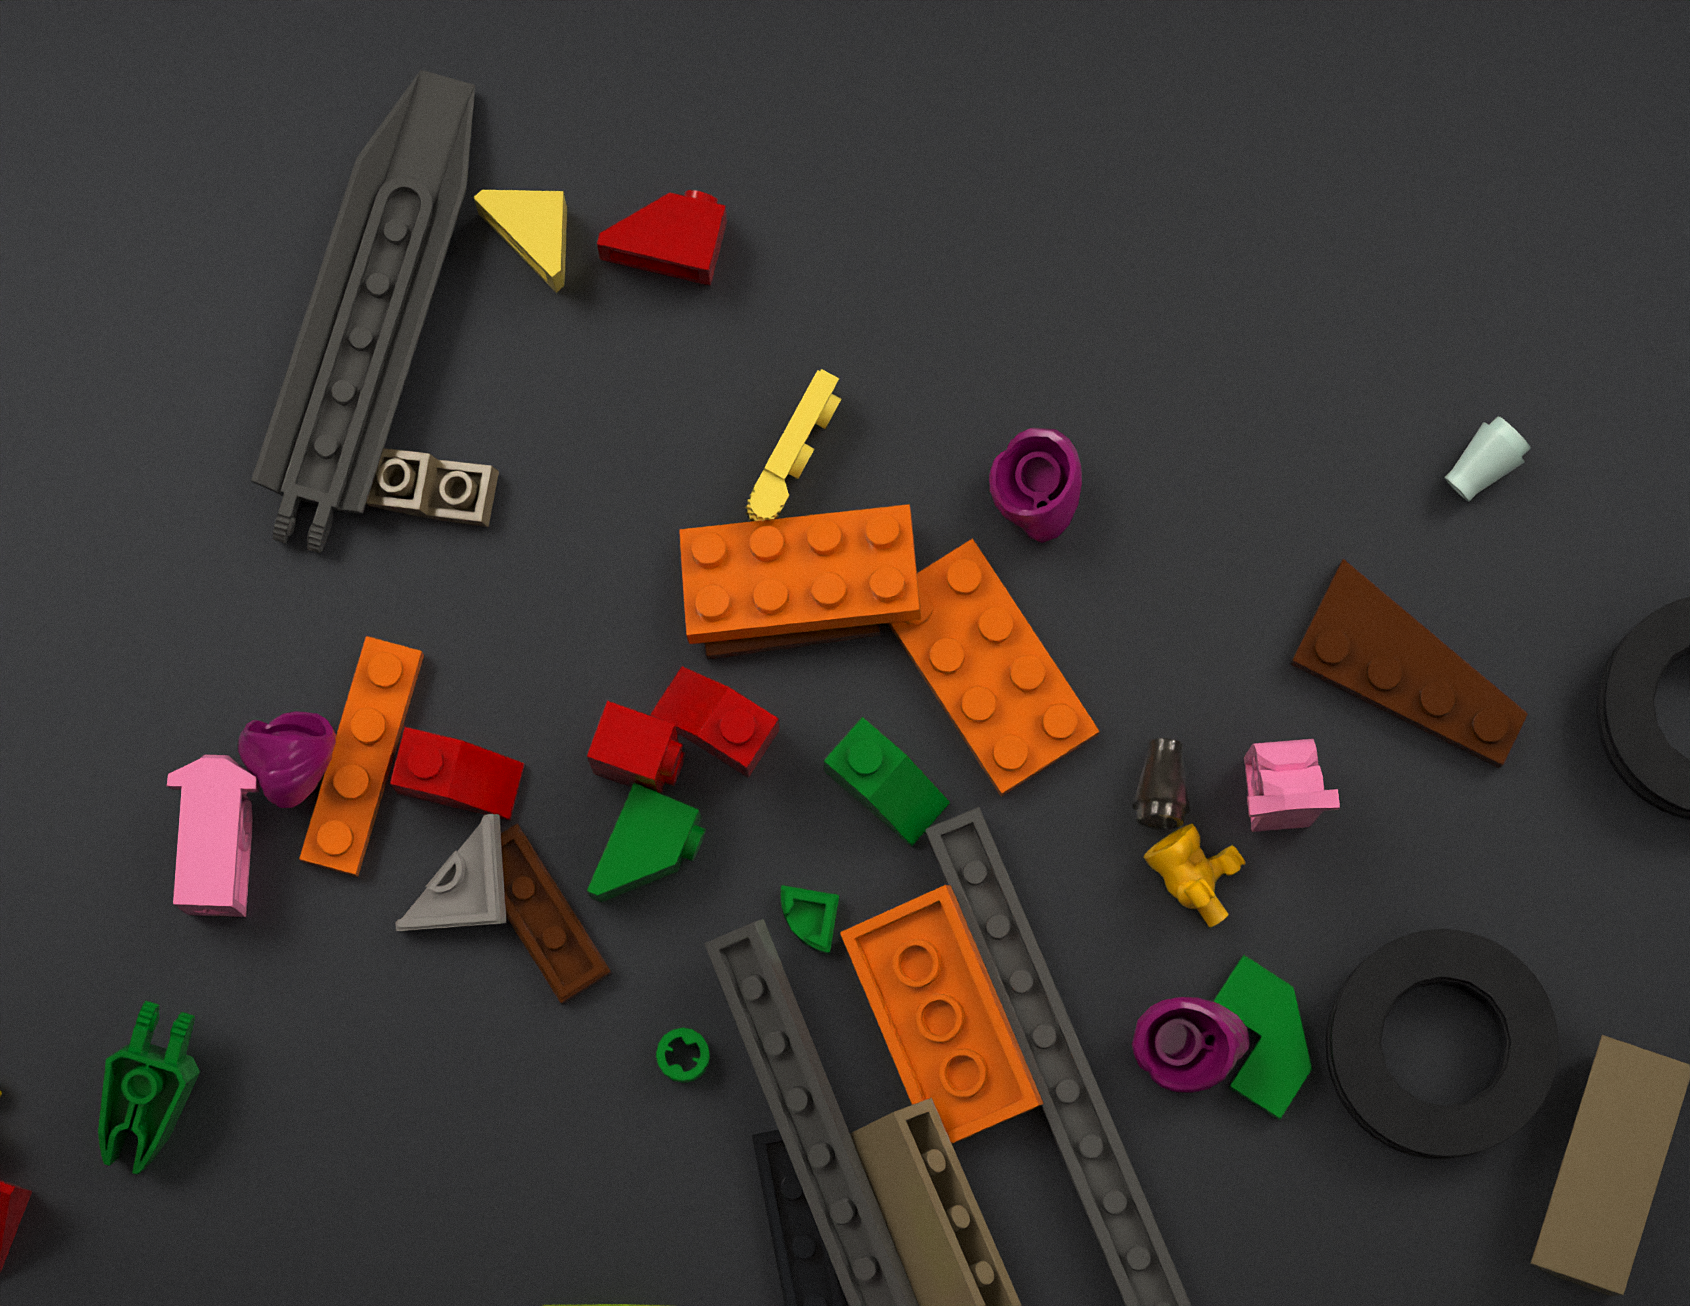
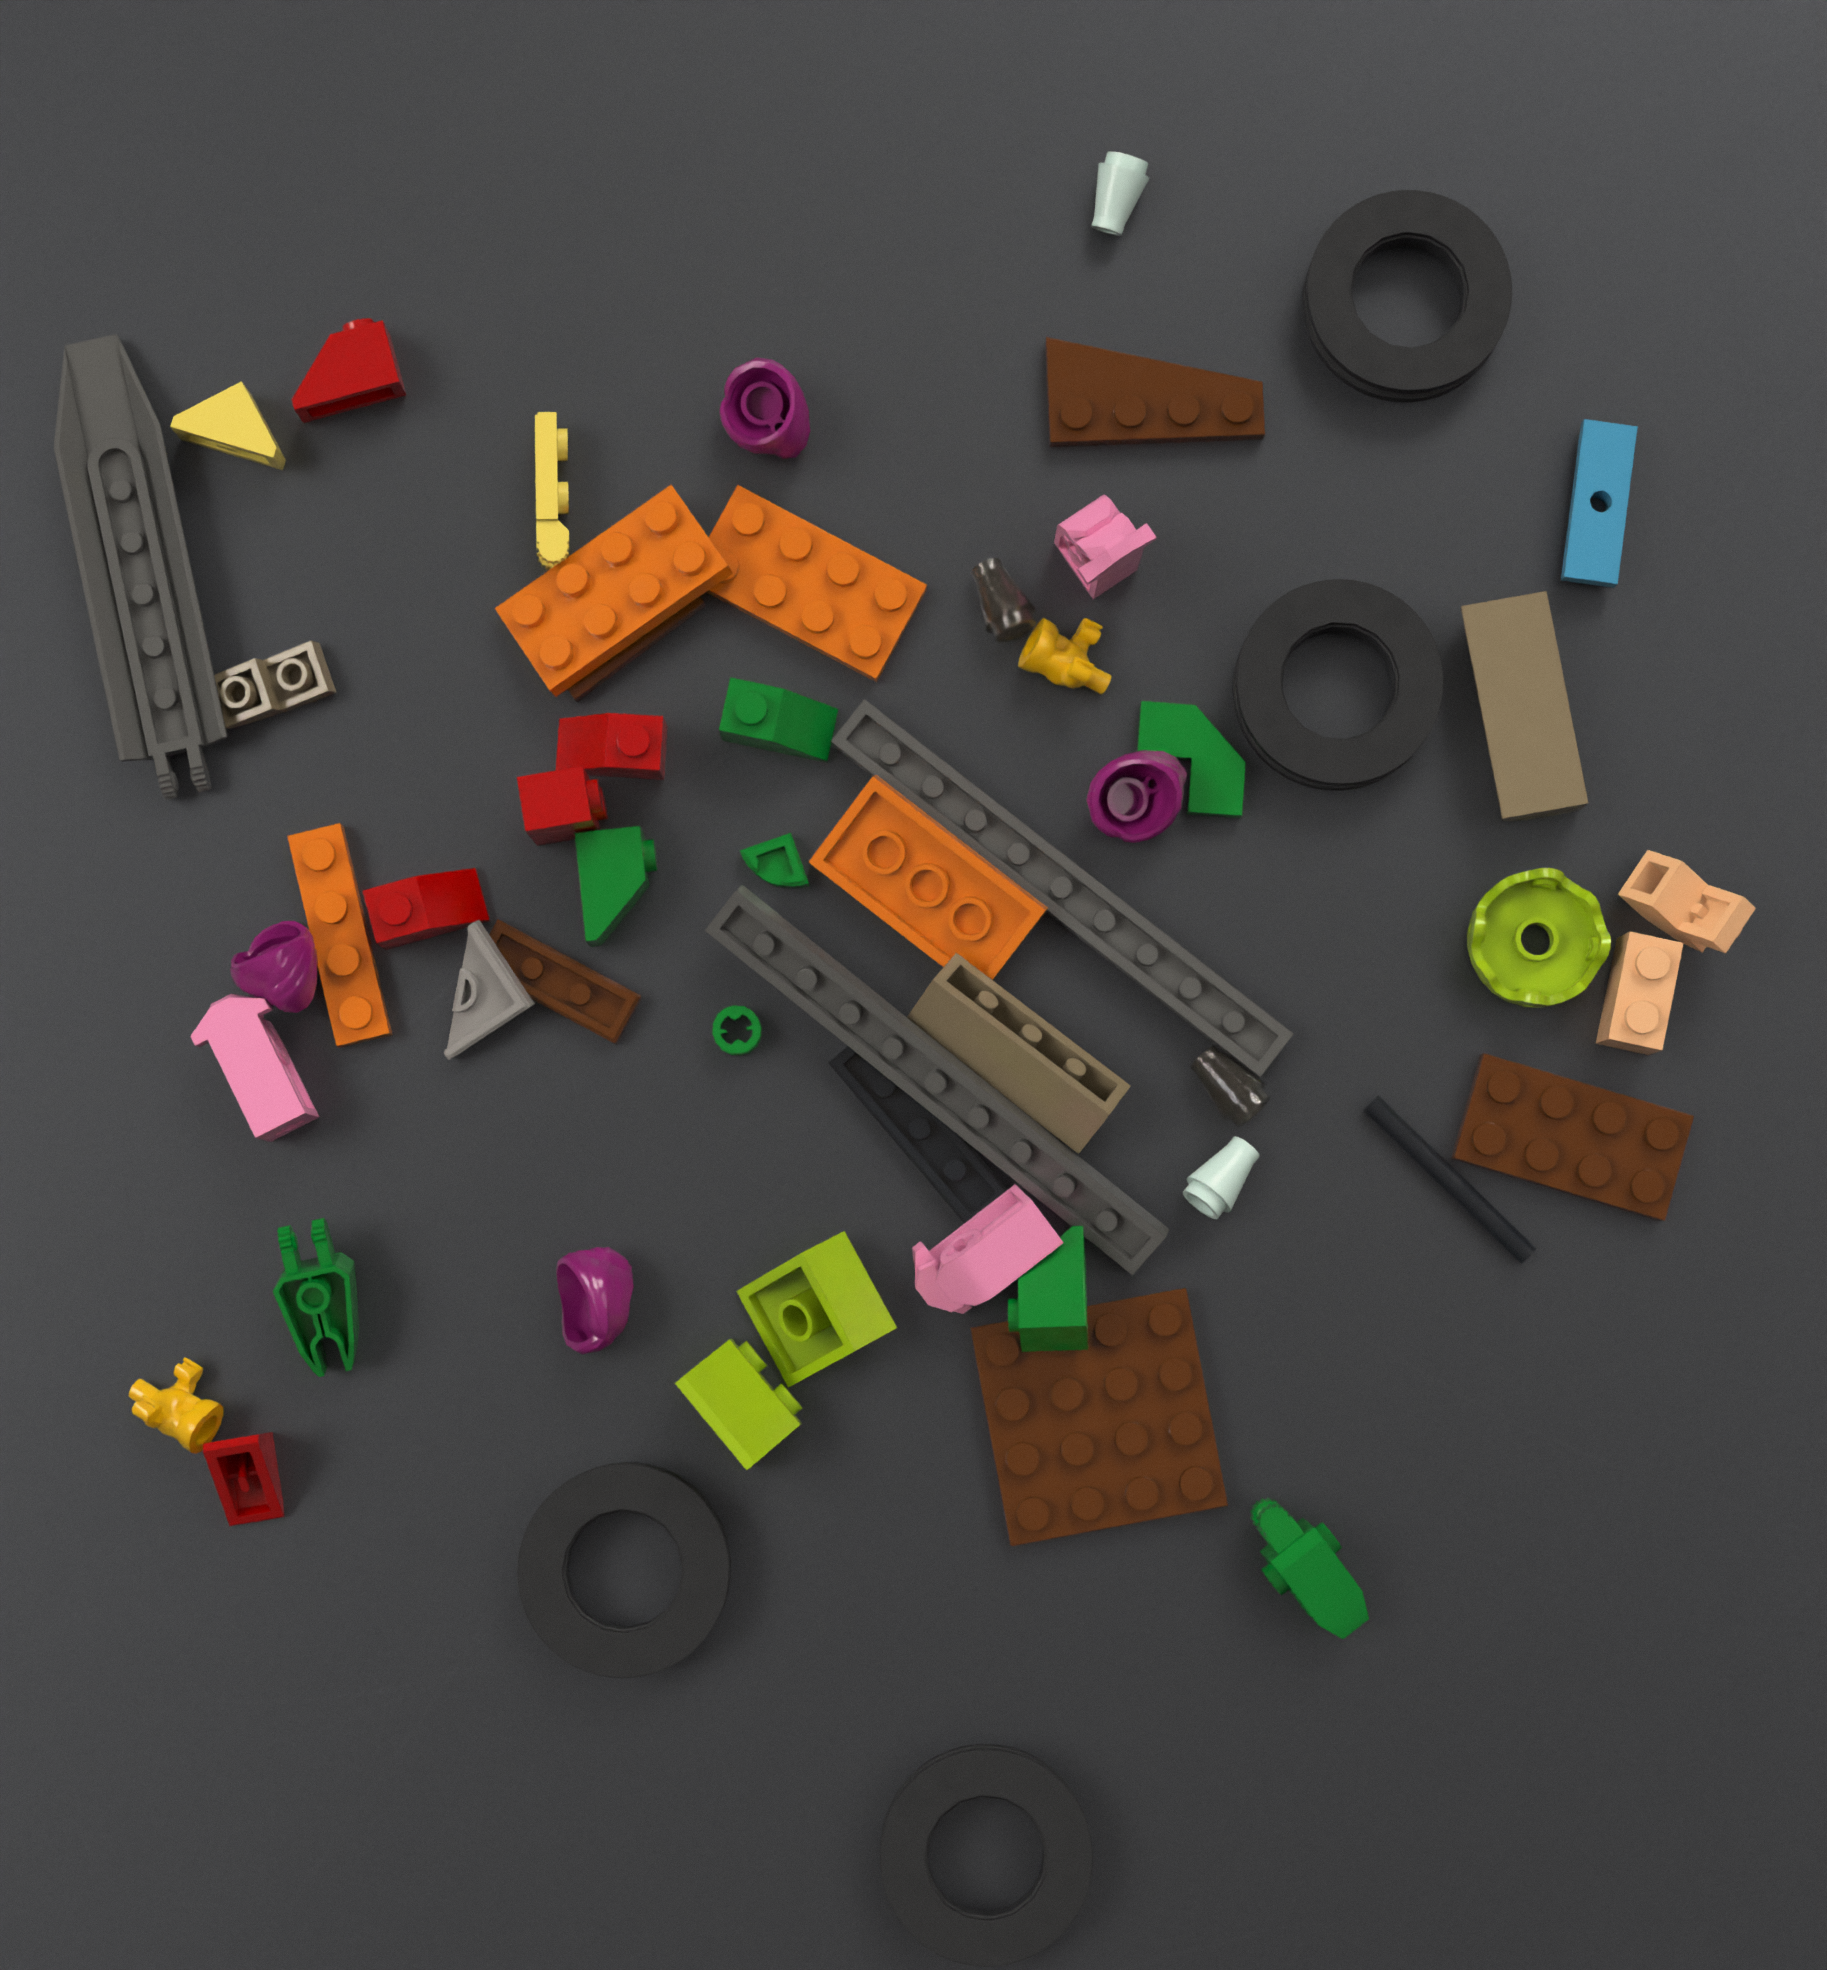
camera: 30 degrees left, 5 degrees up
none -> magenta hair [556,1247,634,1355]

